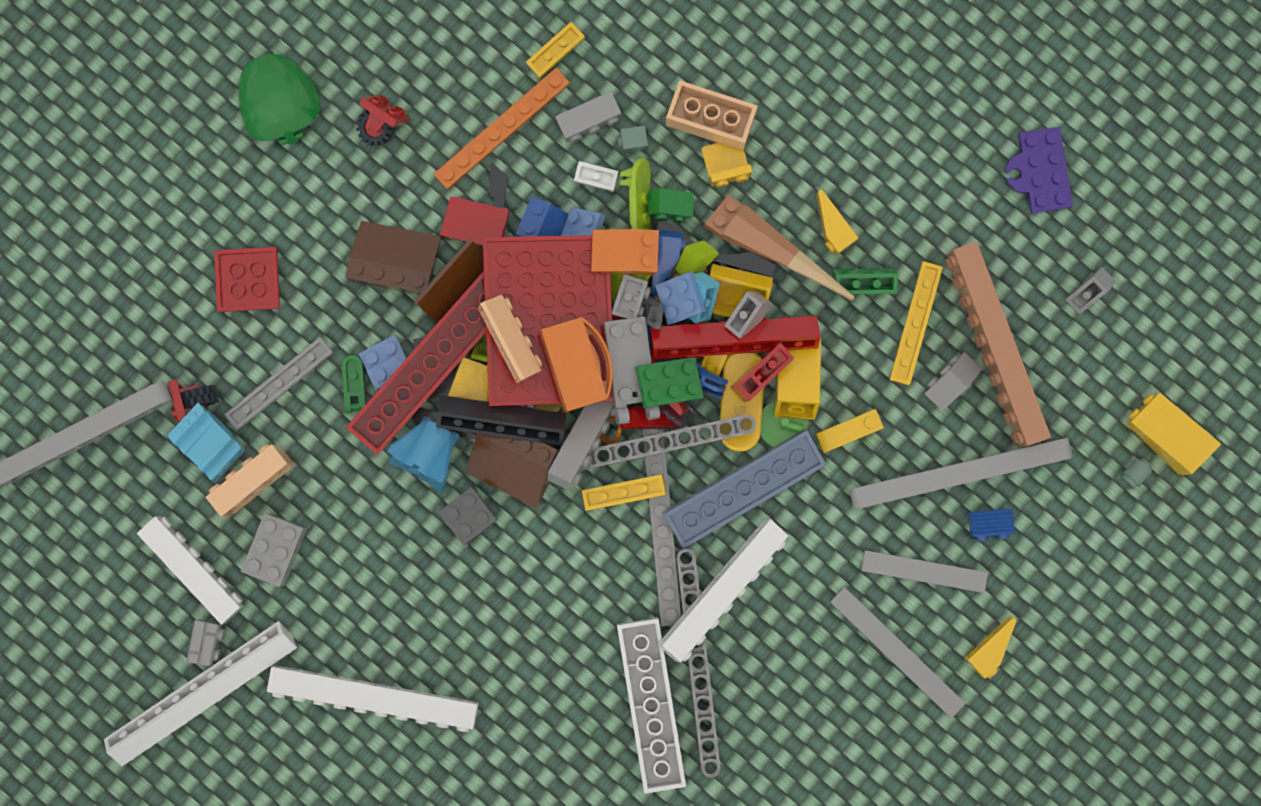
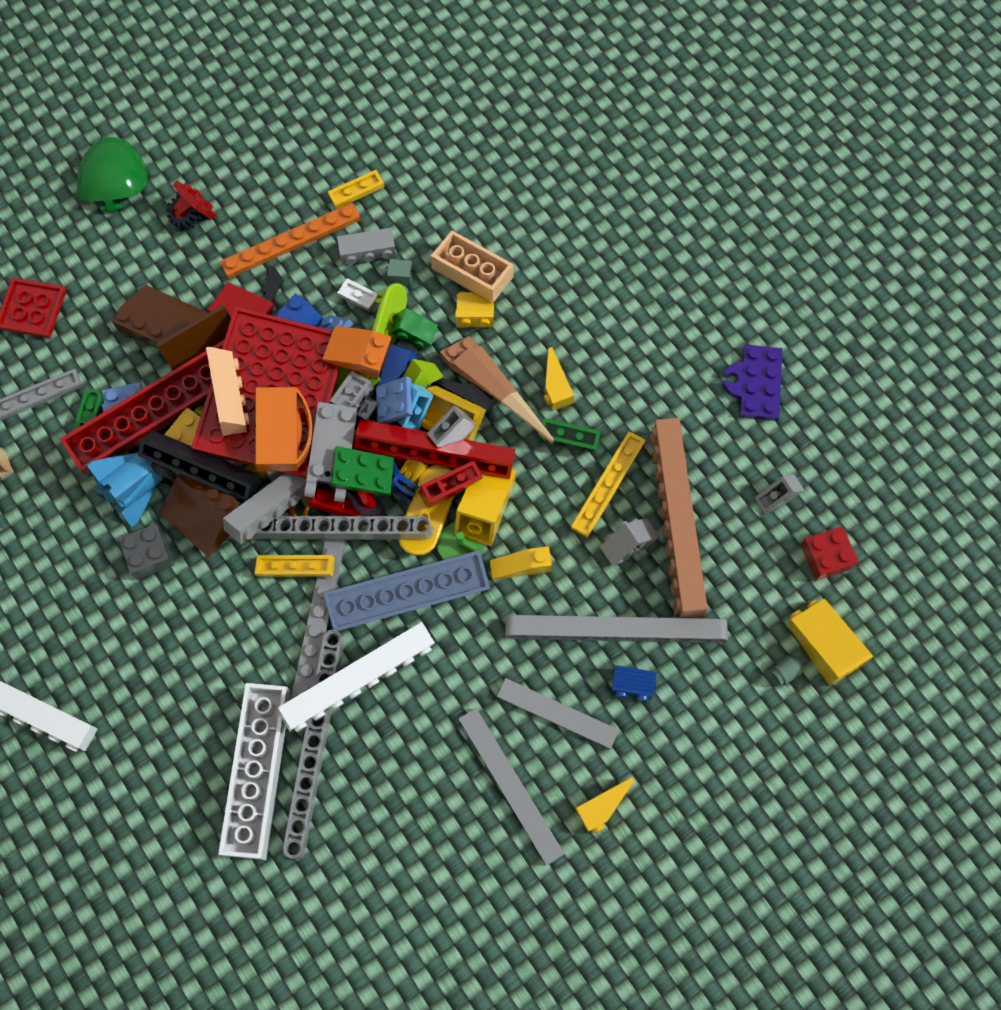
camera: 15 degrees right, 15 degrees down
none -> red brick [800,526,859,581]

